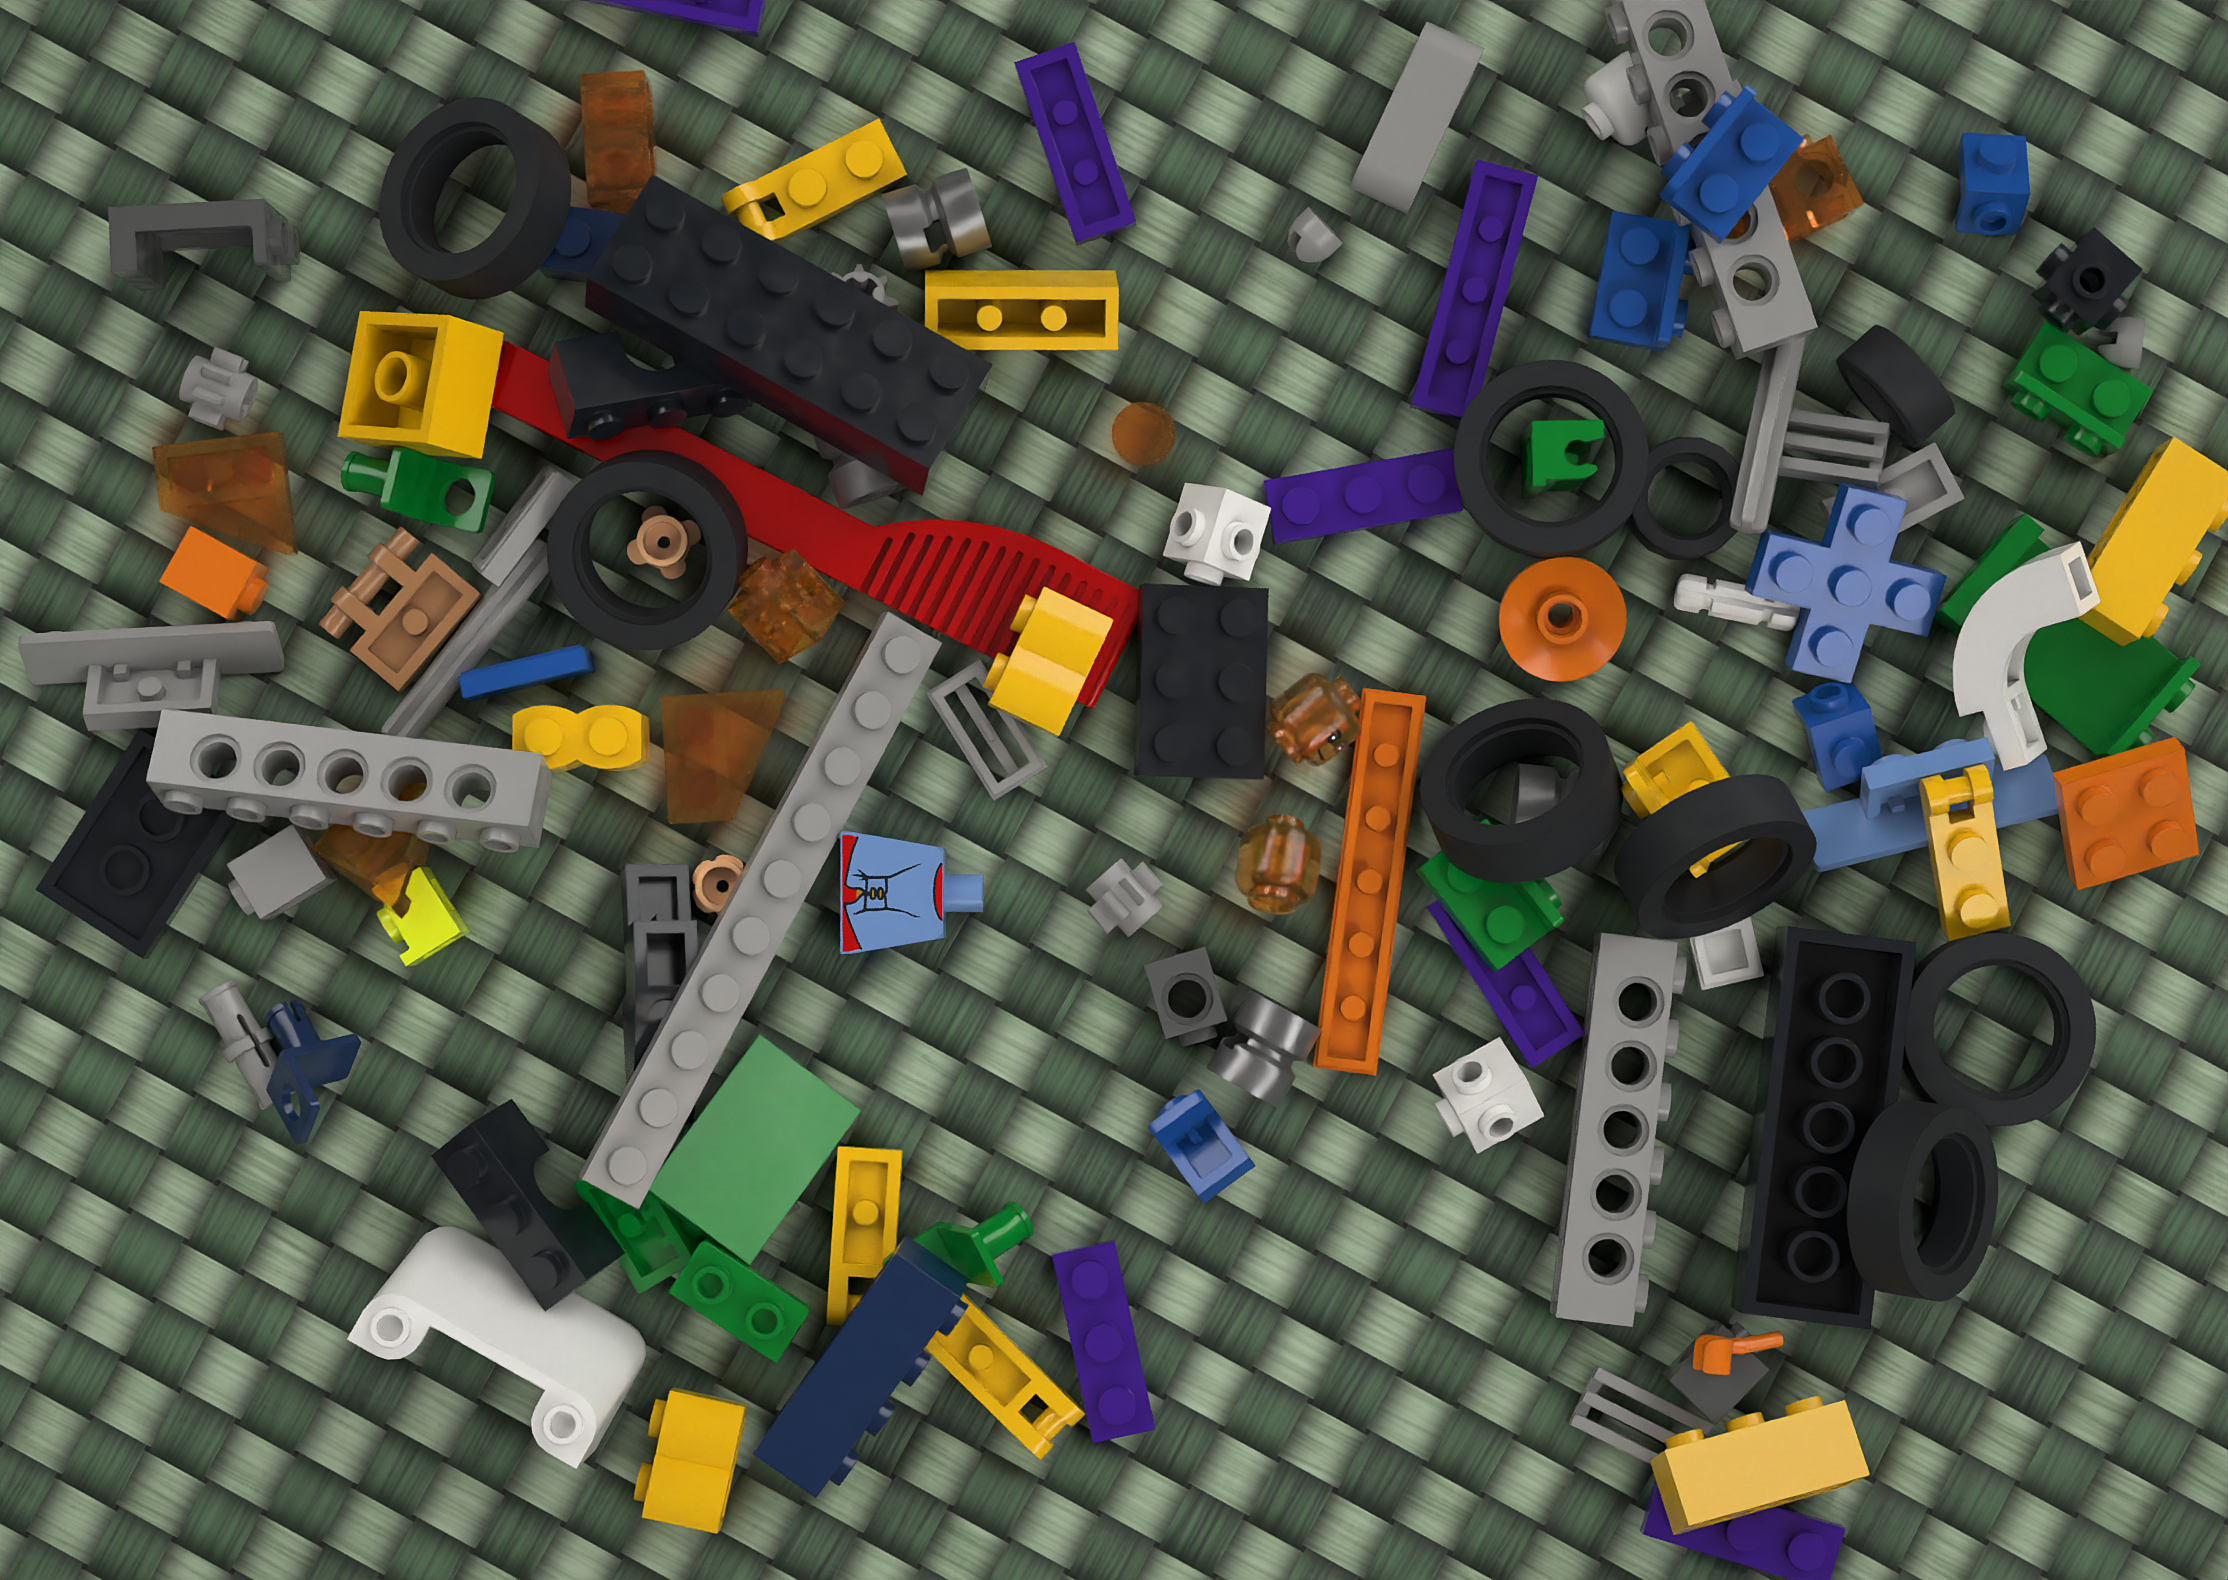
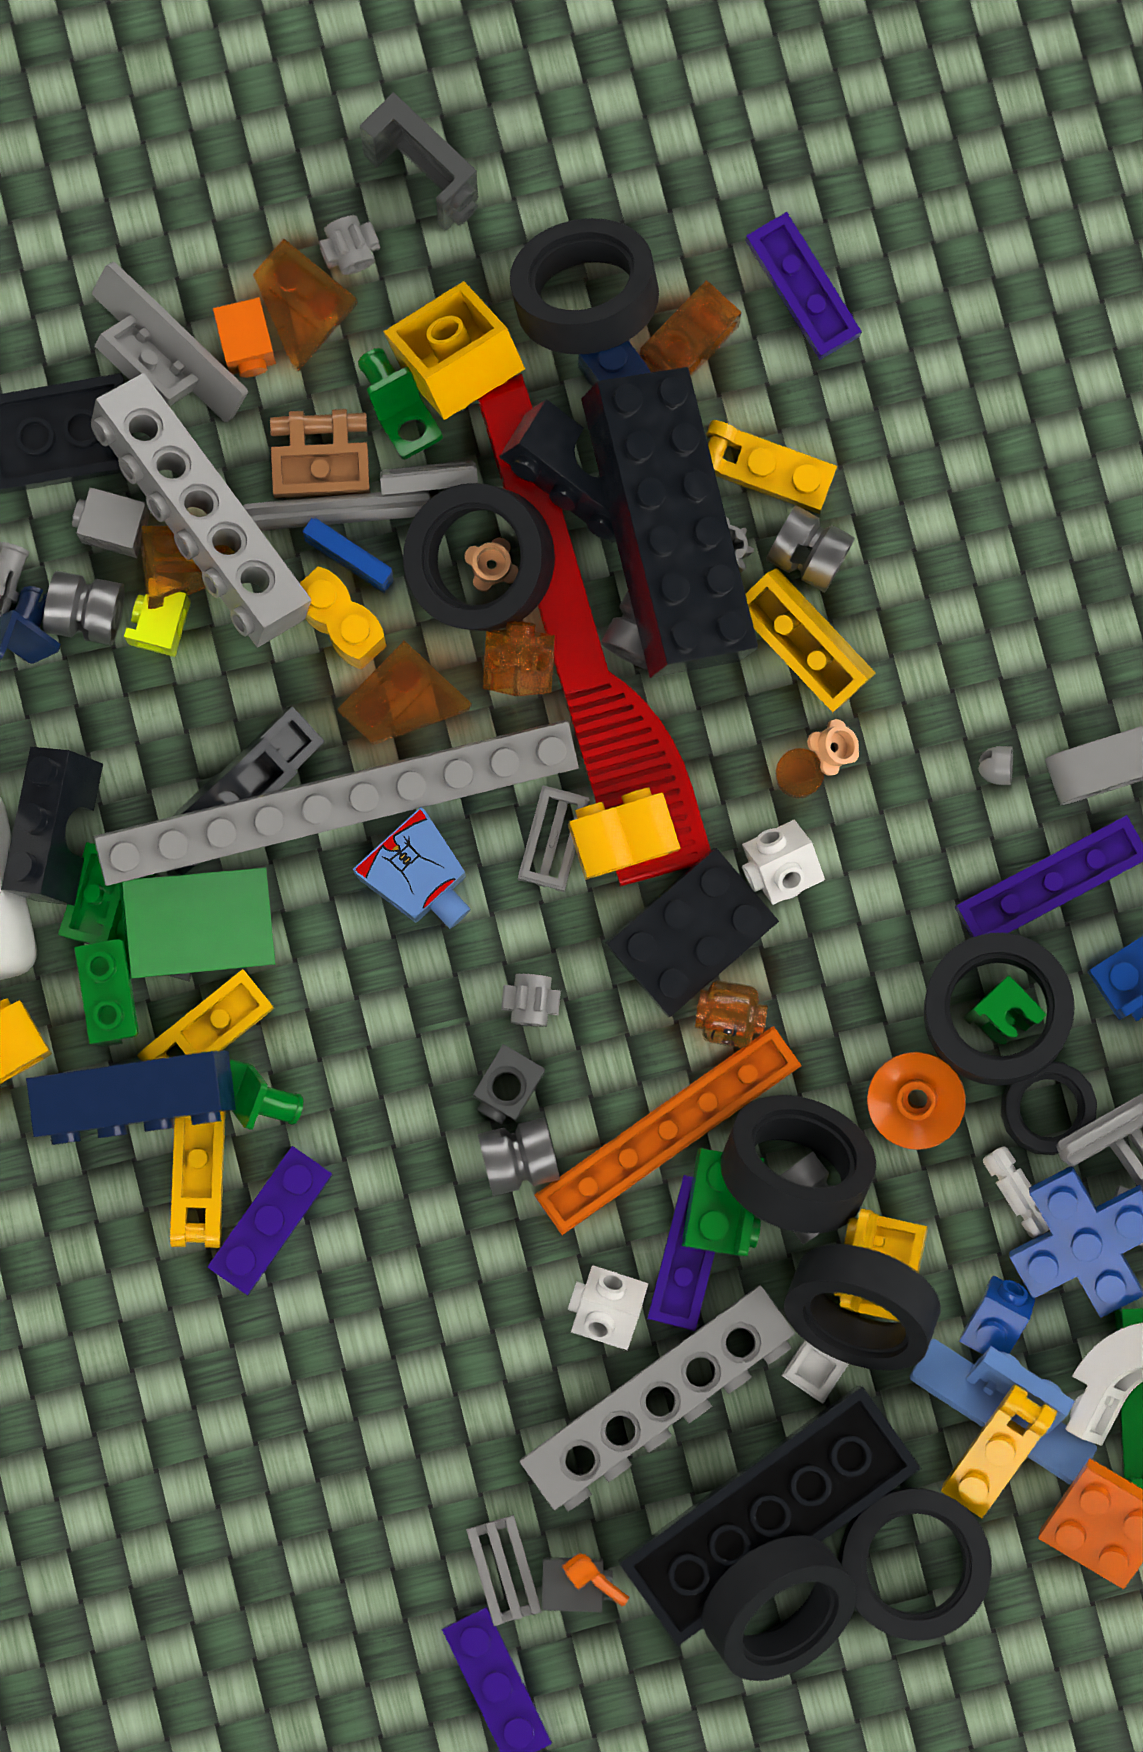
camera: 40 degrees right, 5 degrees down
light nougat plate [692,855,743,916] -> none
dark purple plate [1014,42,1136,246] -> none
blue bracket [1148,1089,1255,1203] -> none
clear orange head [1235,815,1322,915] -> none
dark purple plate [1263,448,1463,545] -> none
yellow brick [1650,1396,1870,1535] -> none
none -> flat silver wheel [43,571,124,645]
none -> light nougat plate [807,719,859,776]

